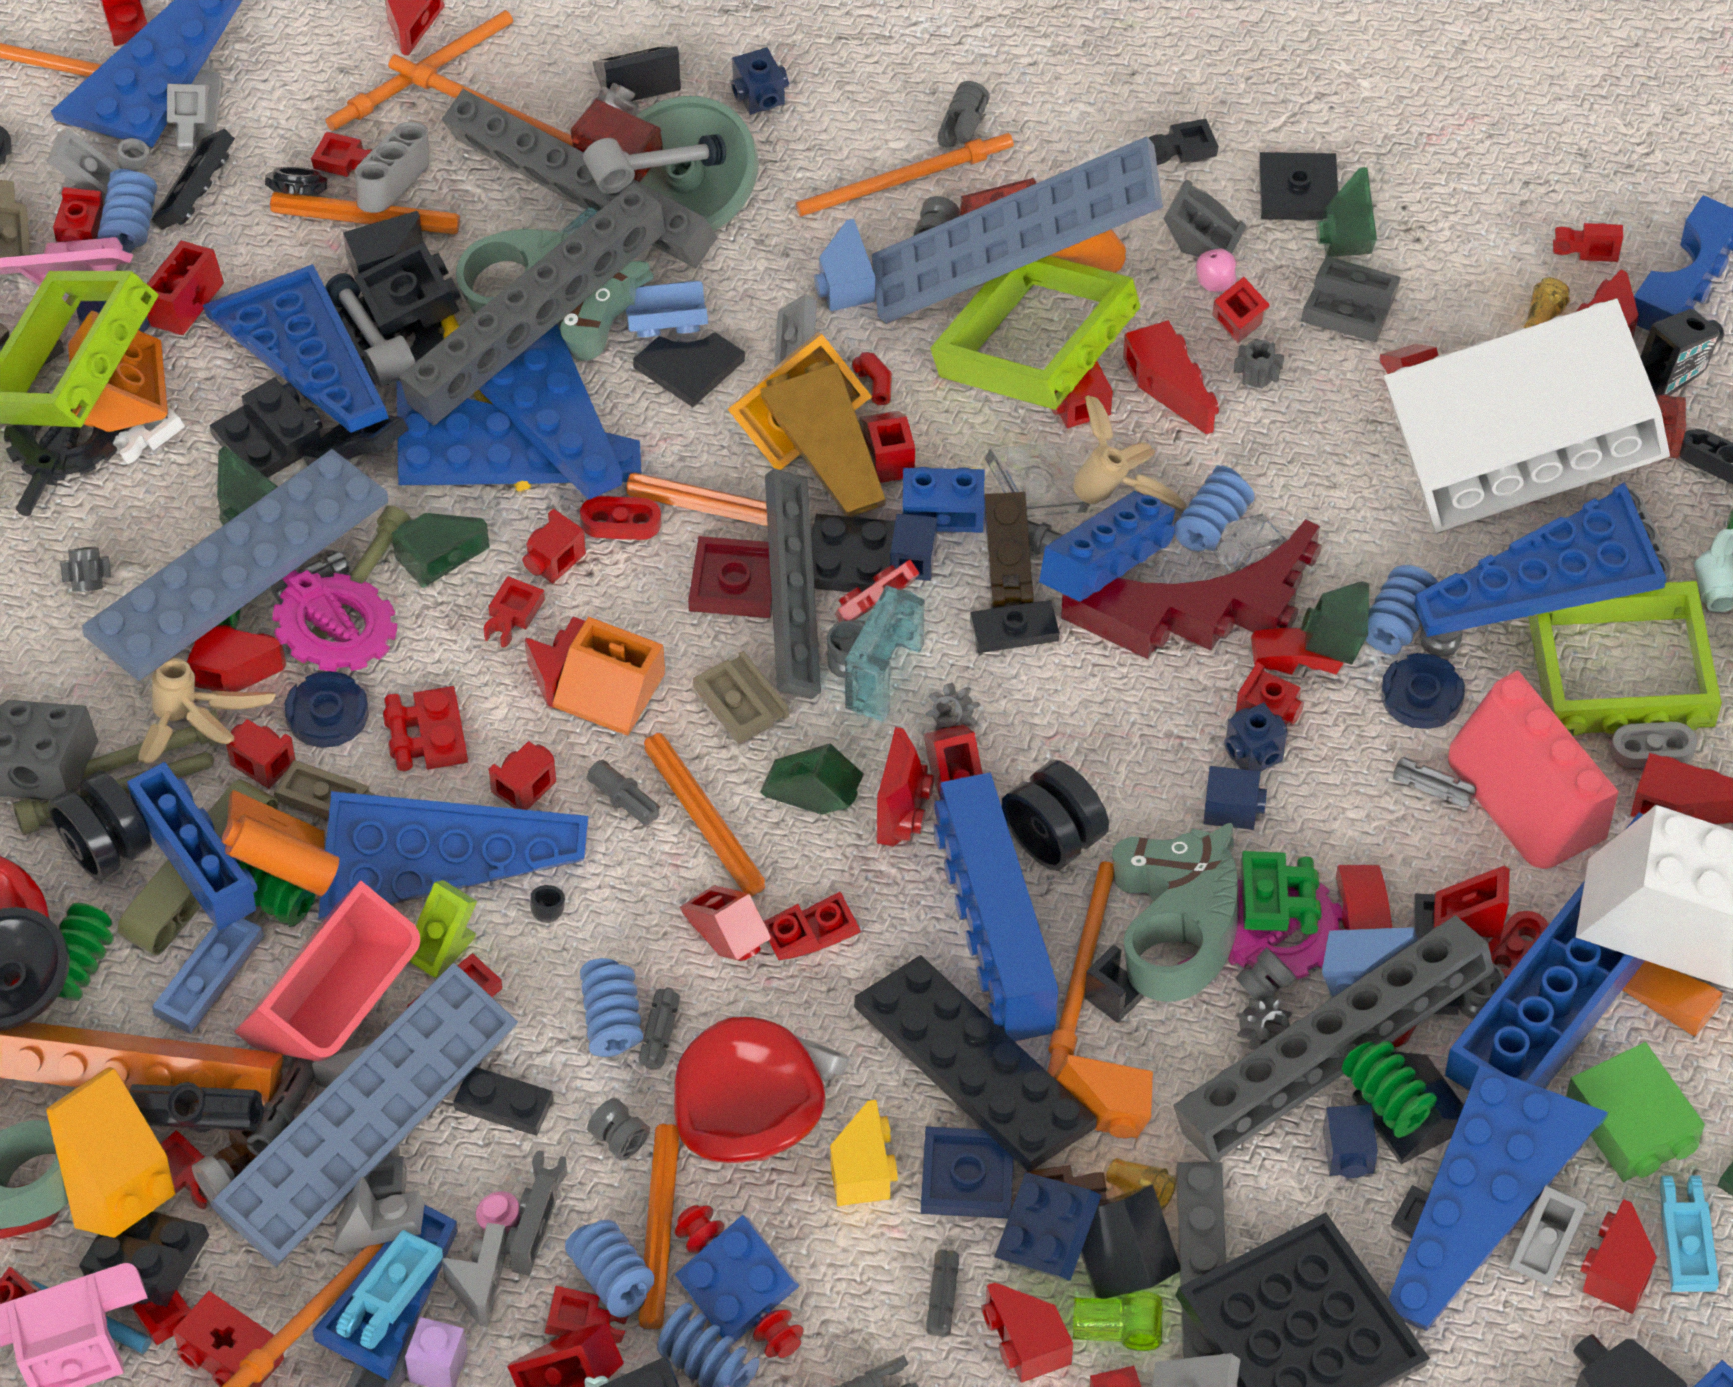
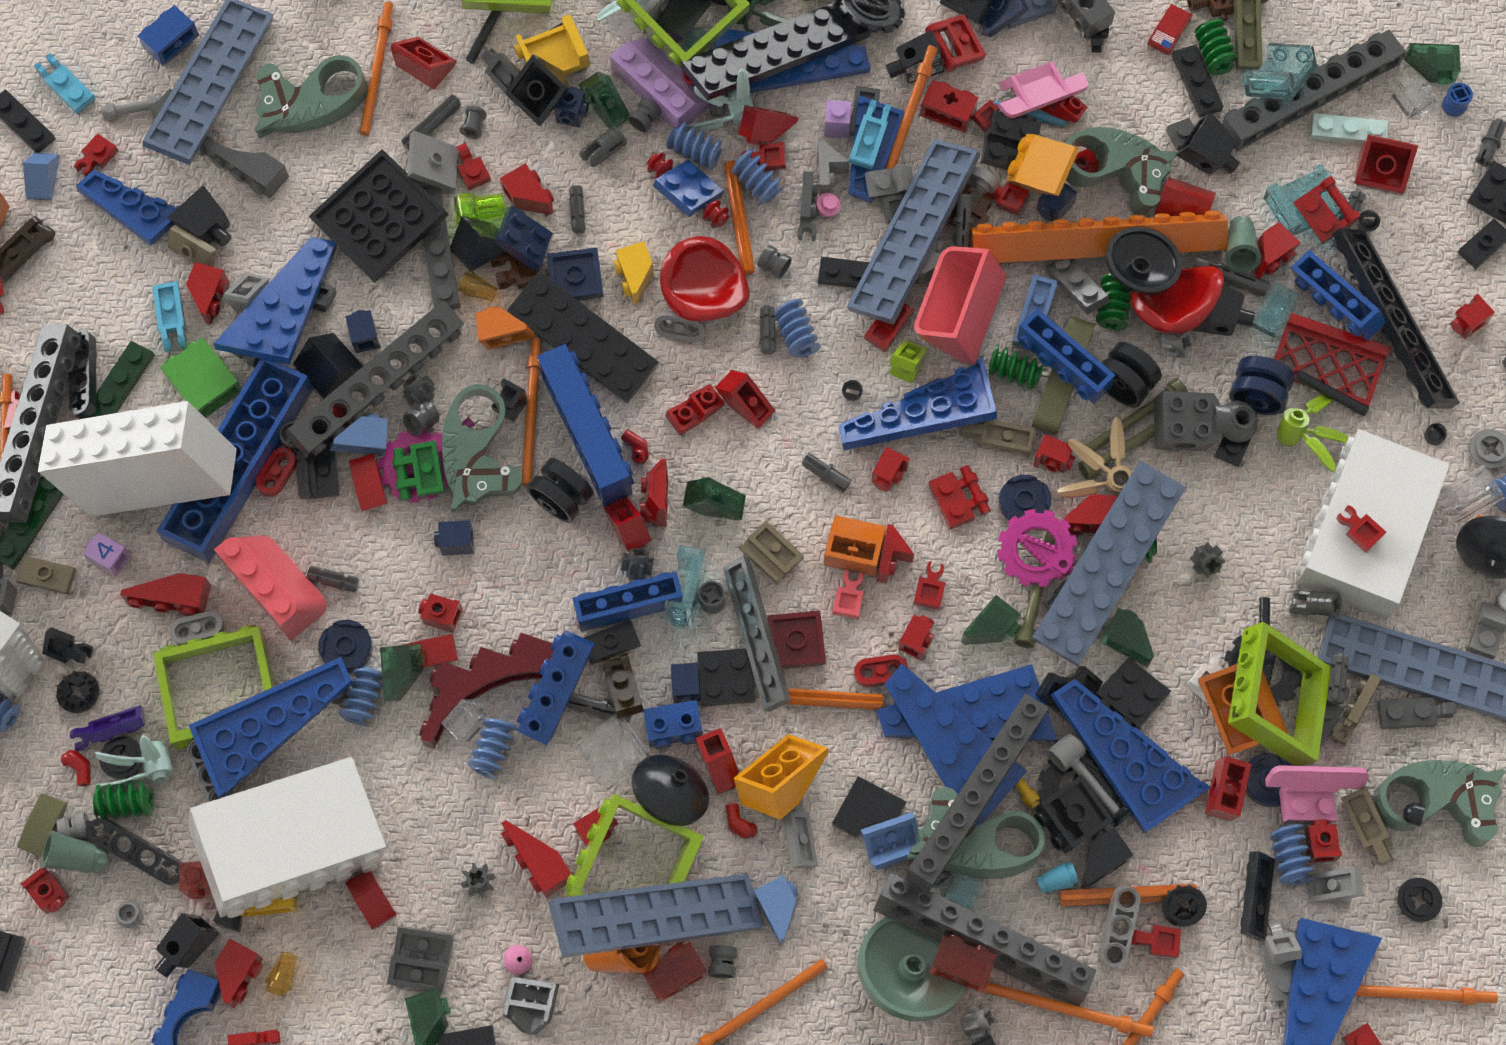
camera: 170 degrees right, 15 degrees up
light grey hinge [117,138,149,172] -> none
black piece [129,1082,264,1133] -> none
orange door [221,790,339,896] -> none
light grey piece [583,134,726,194] -> none
orange axle [644,733,765,897] -> none
pearl gold slope [760,361,886,517] -> none
wing [834,560,919,622] -> none
tan plant [1073,395,1186,512] -> none
red brick [1212,277,1270,344] -> none
dark blue brick [1224,702,1288,771] -> none
green piece [1342,1041,1437,1138] -> none
red slope [1434,865,1510,939] -> none
none -> dark tan plate [168,225,216,267]
none -> blue brick [572,571,684,632]
none -> red arm [621,429,649,464]
none -> black dish [631,755,709,826]
none -> coral plate [832,570,864,619]
none -> medium azure cone [1036,862,1080,894]
none -> dark grey plate [1046,259,1109,315]

